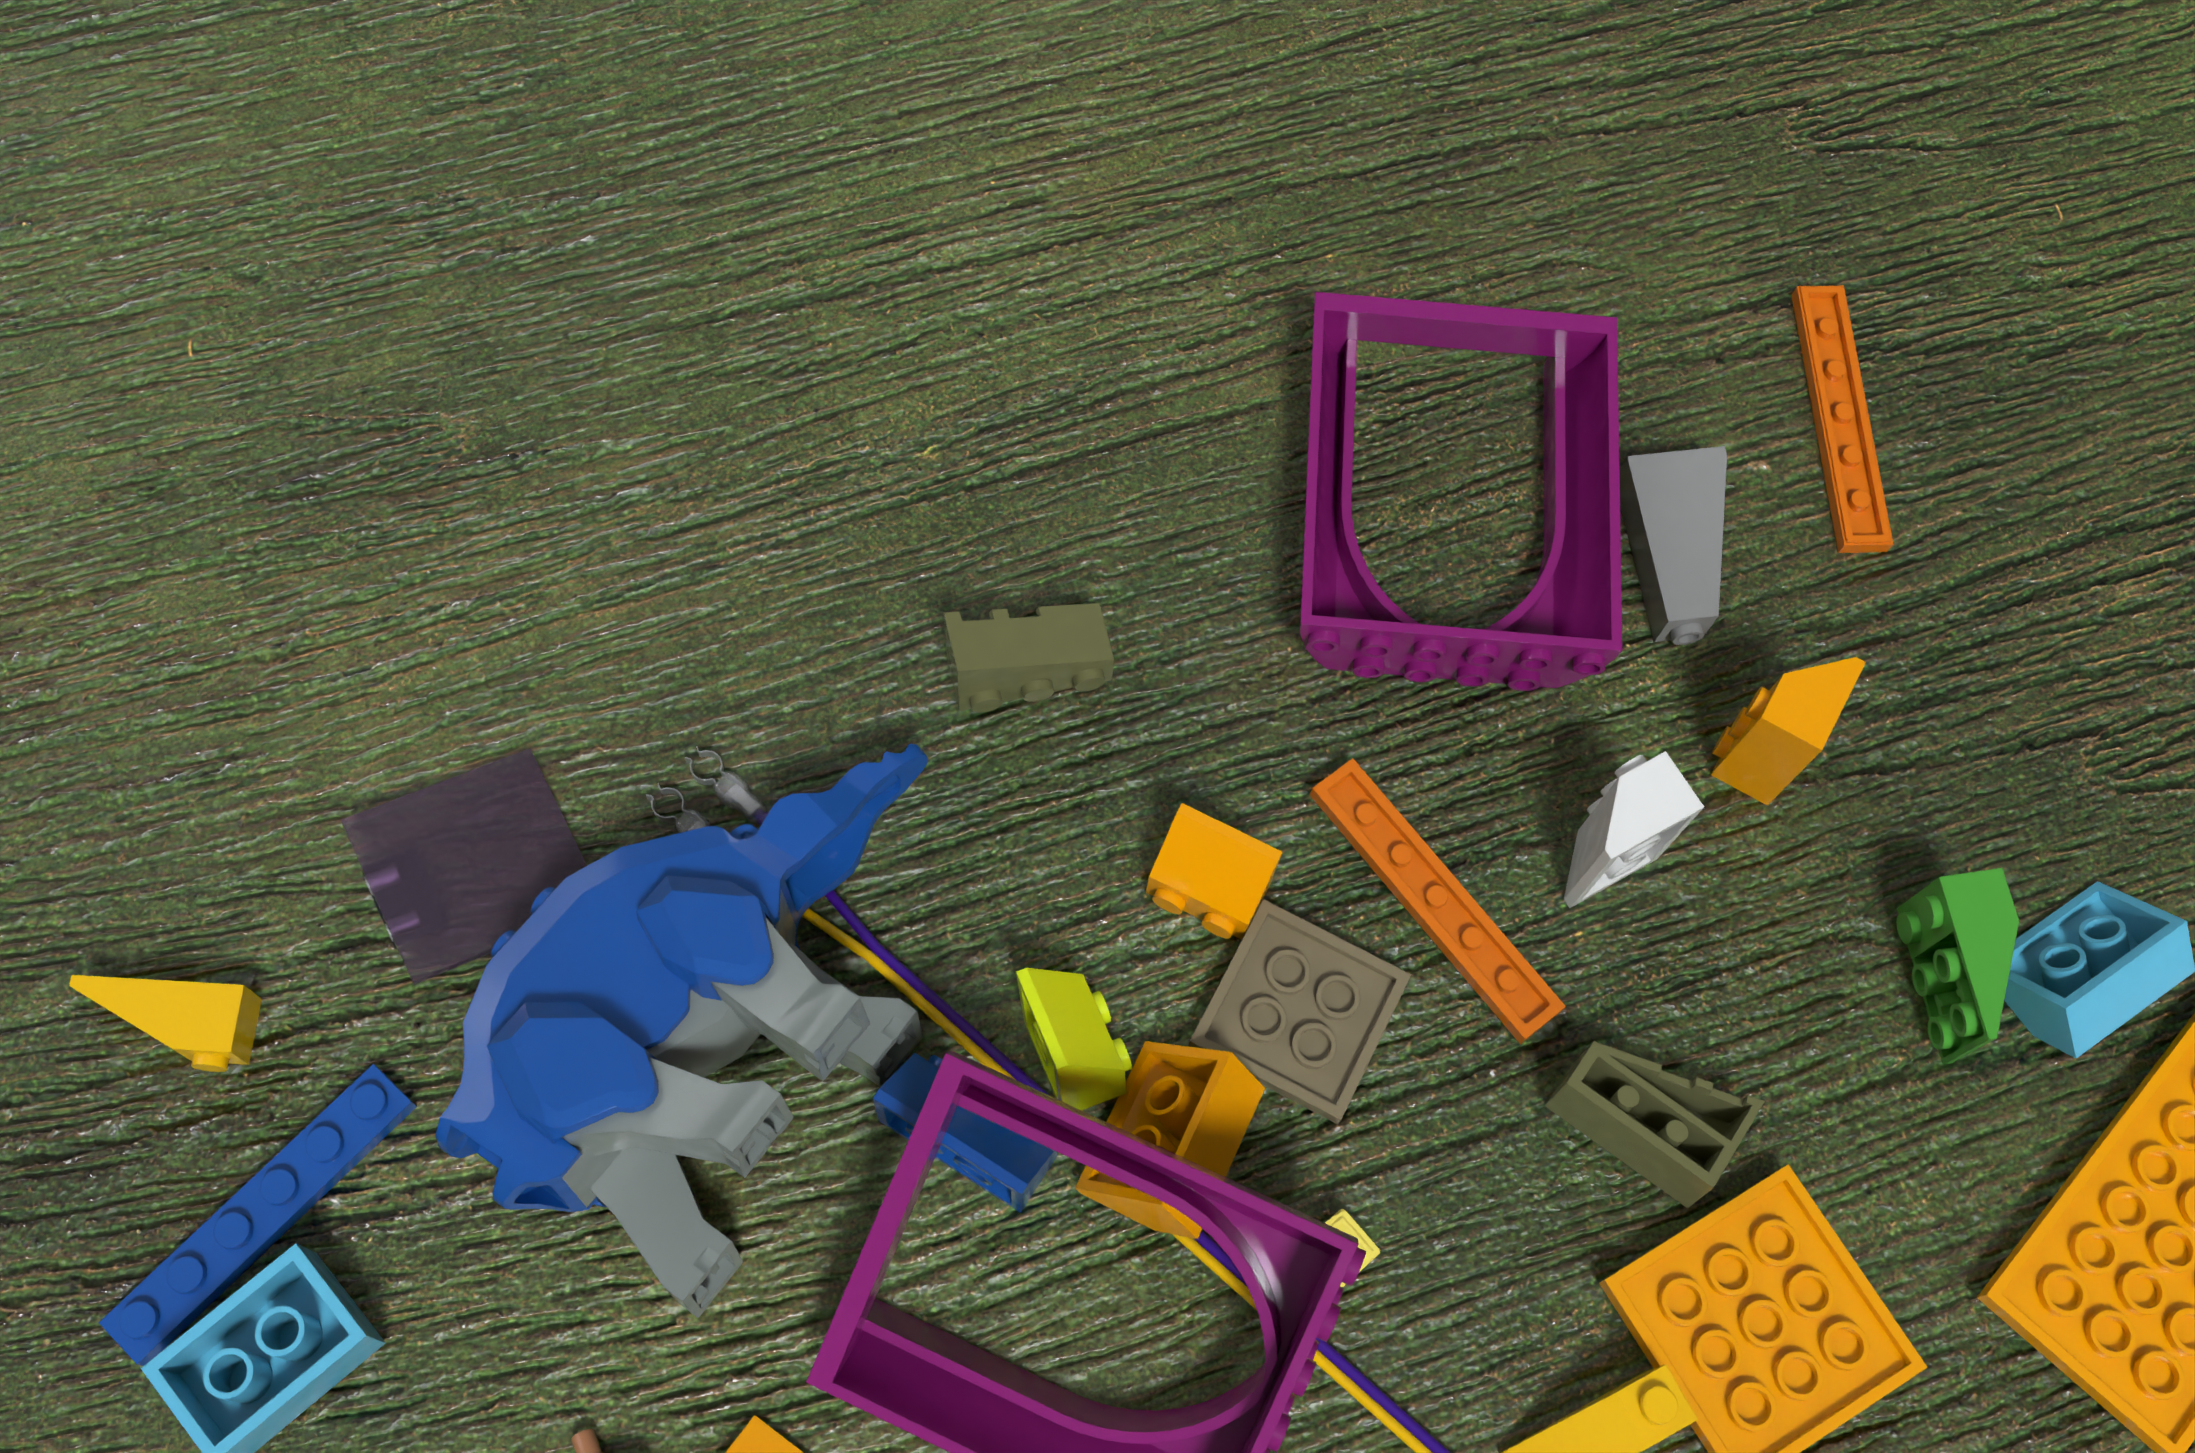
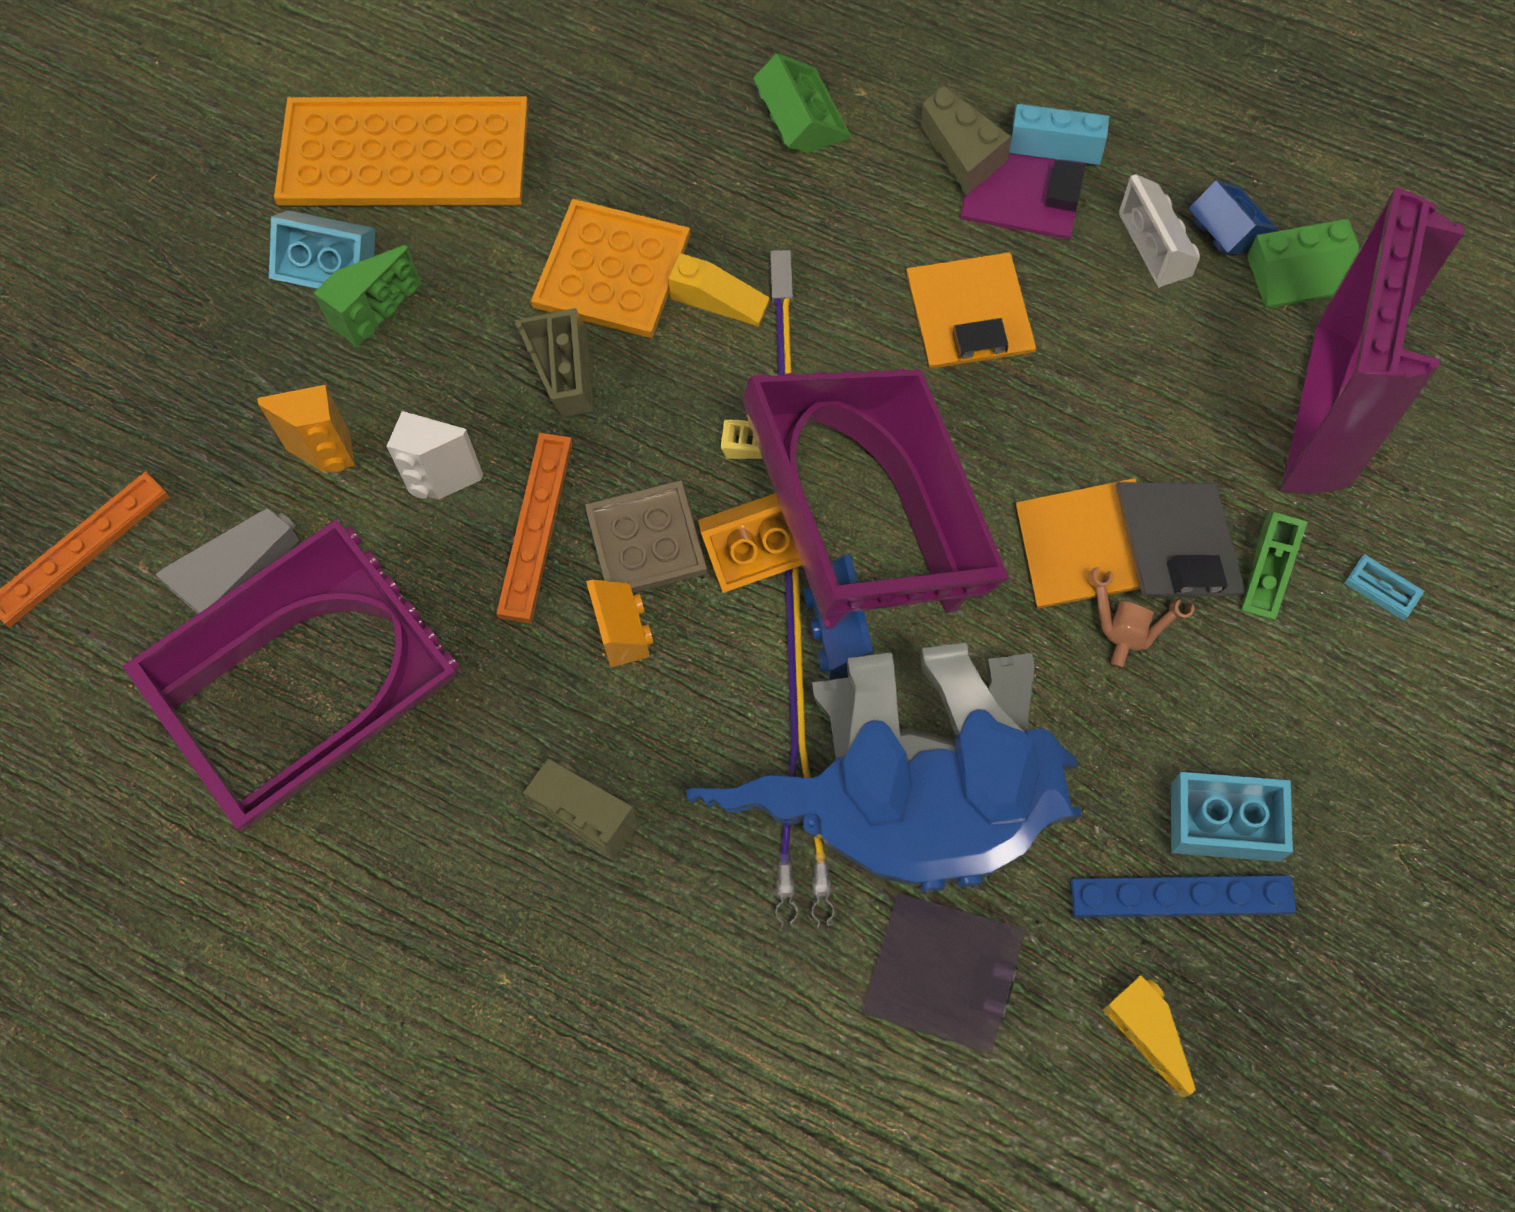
camera: 125 degrees left, 0 degrees up
neon yellow slope [1016,968,1132,1110] -> none

